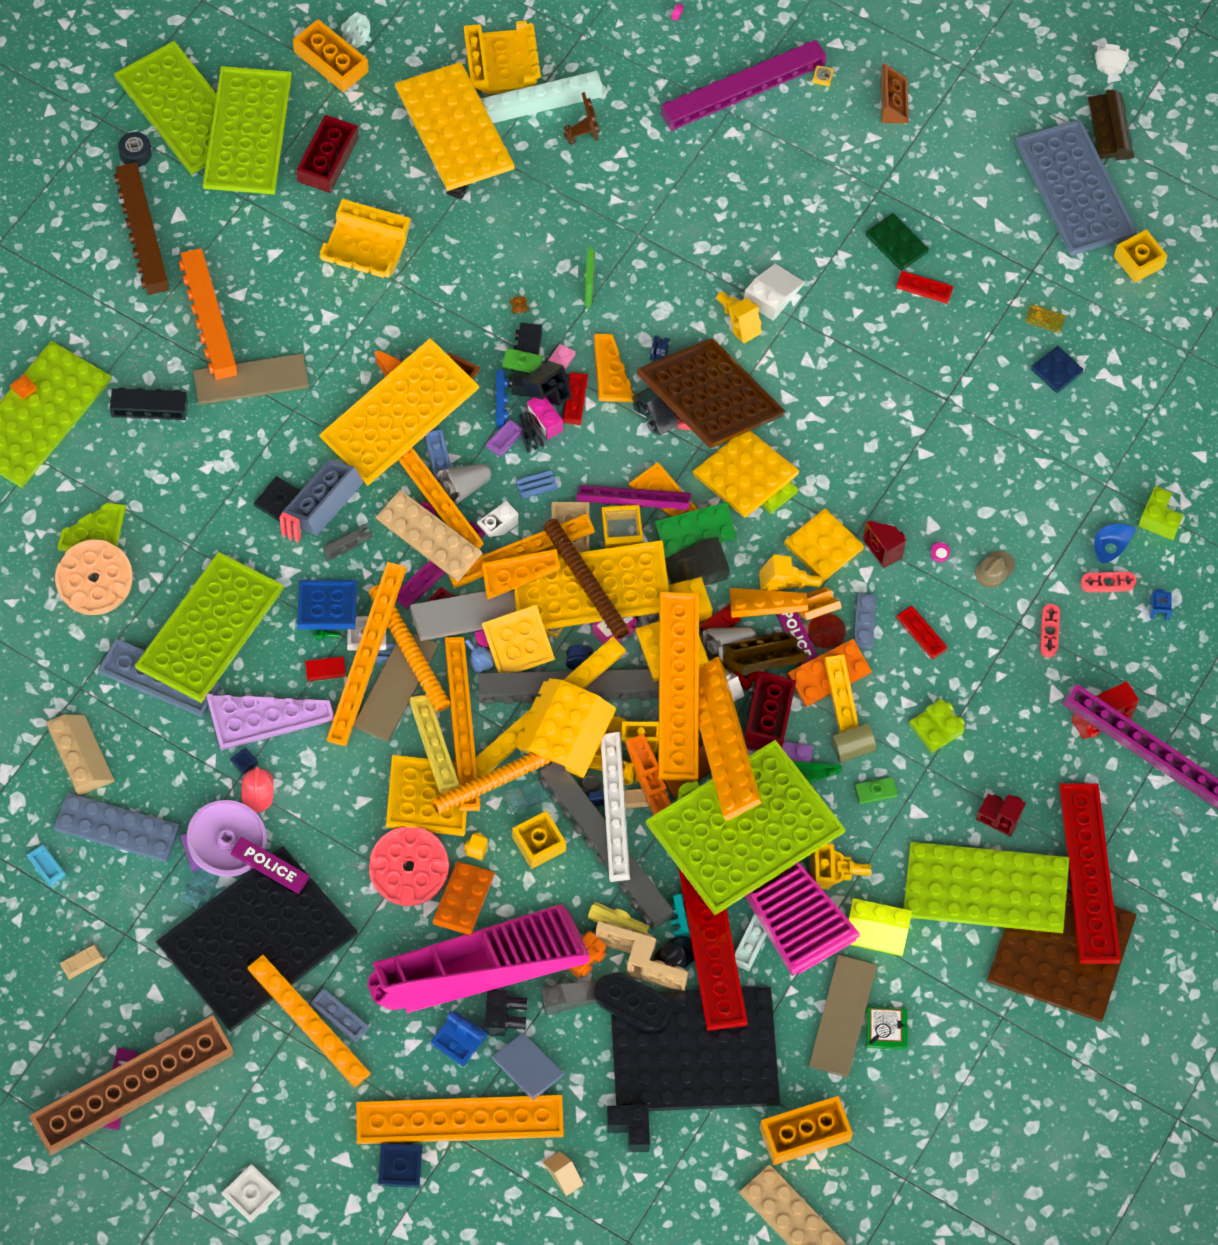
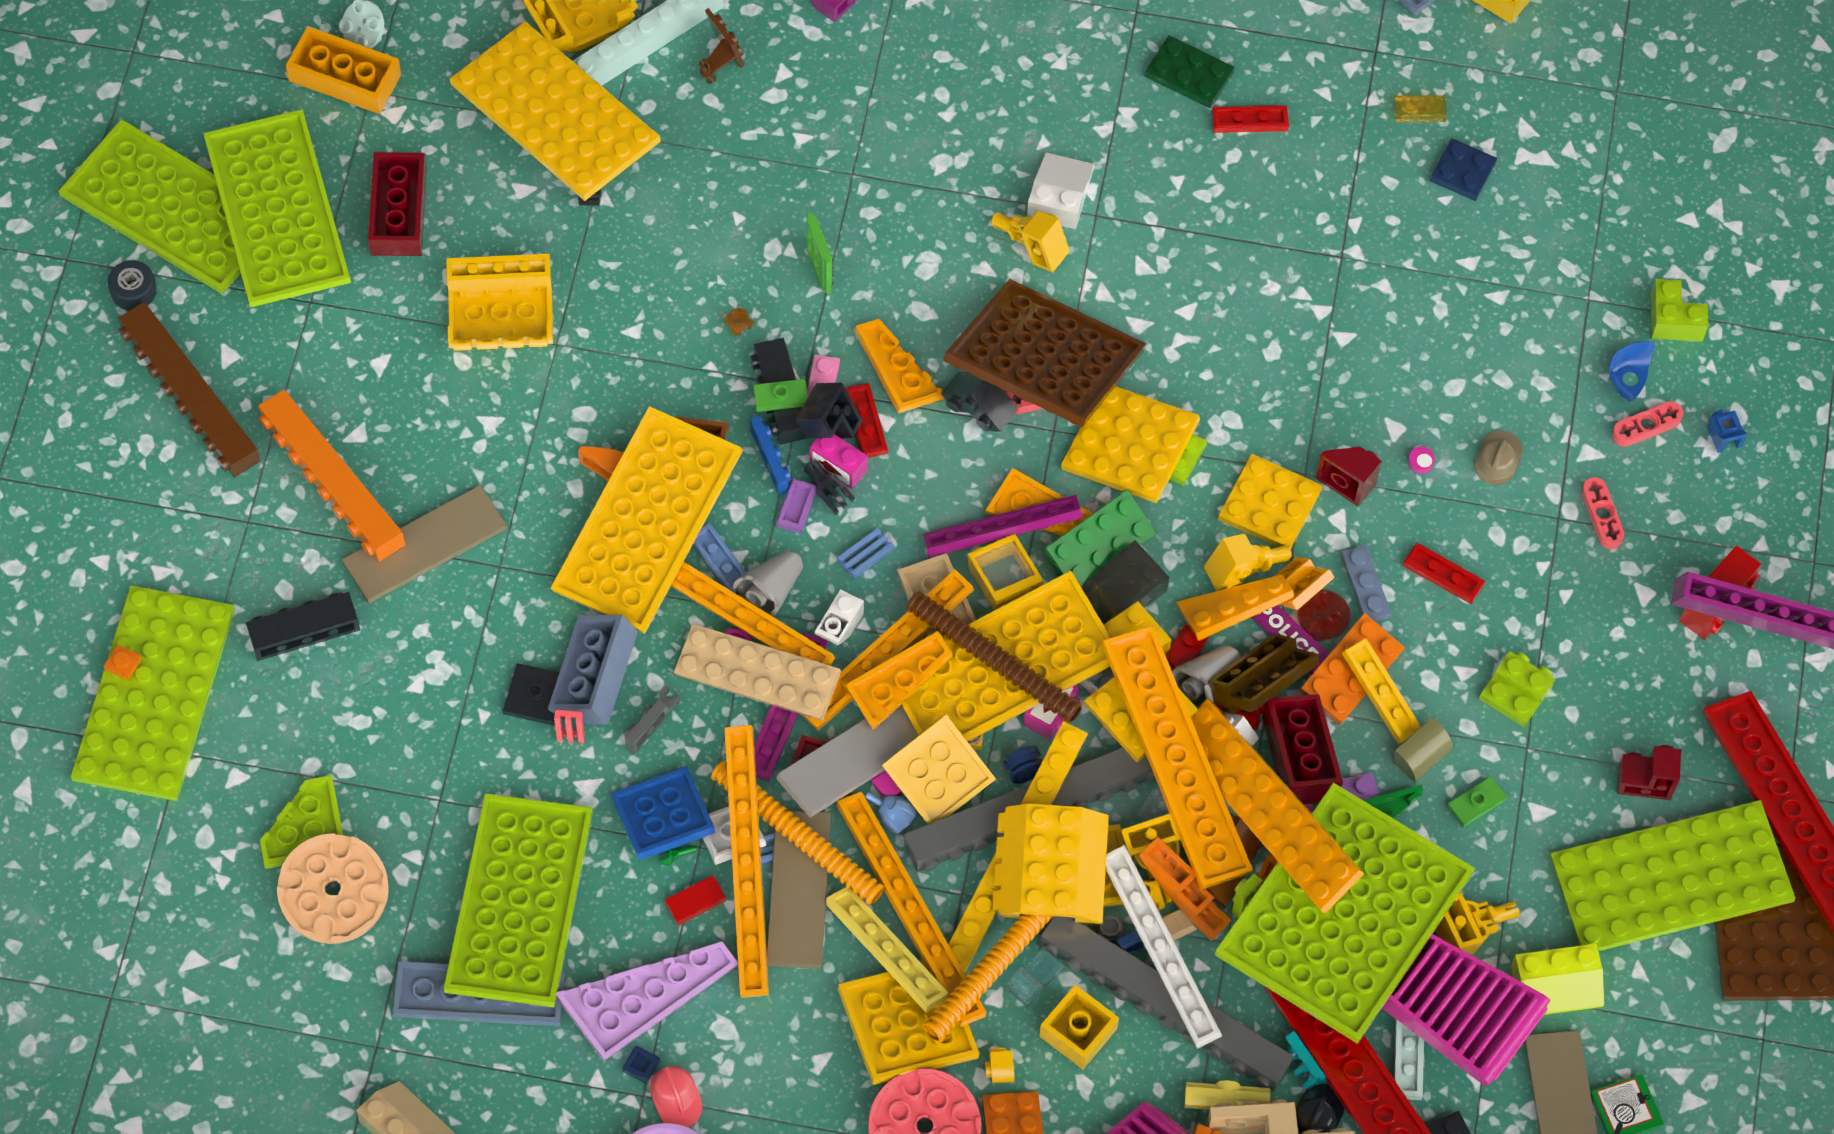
camera: 20 degrees left, 0 degrees up
dark blue wheel [650,335,670,361] -> none

